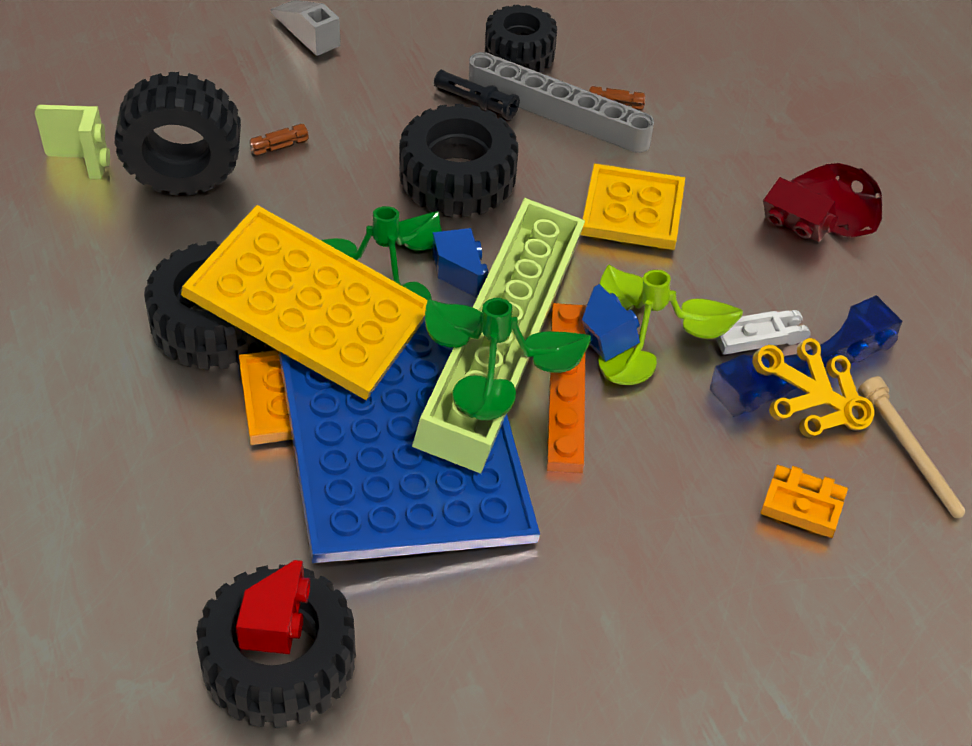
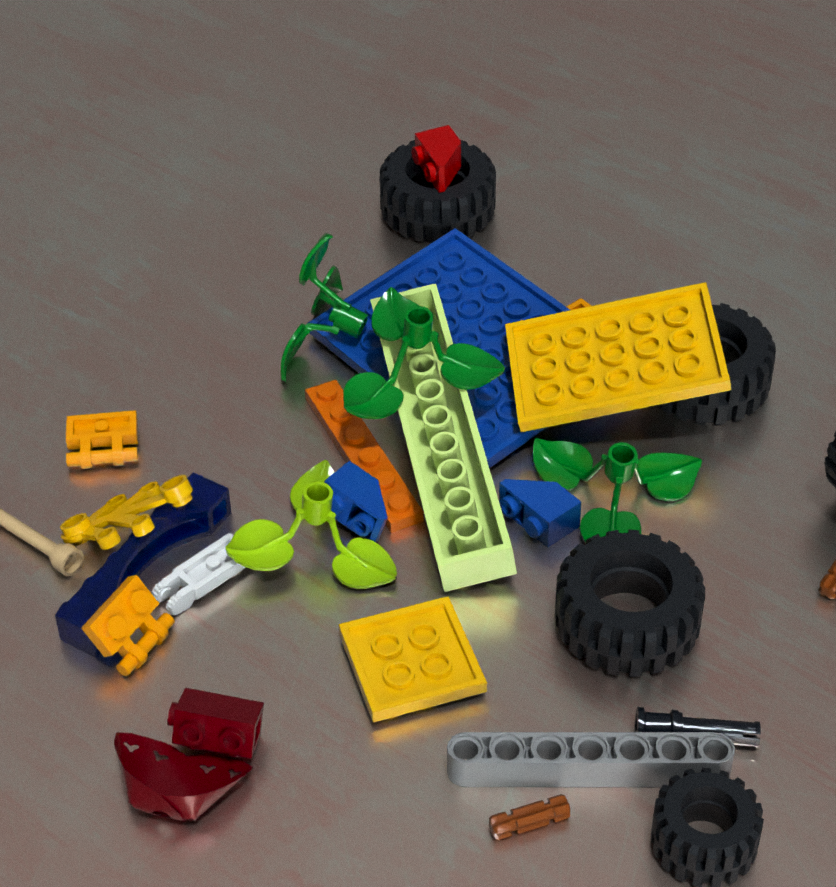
camera: 155 degrees right, 5 degrees down
none -> light orange plate [81,575,175,676]
none -> green plant [281,233,369,382]

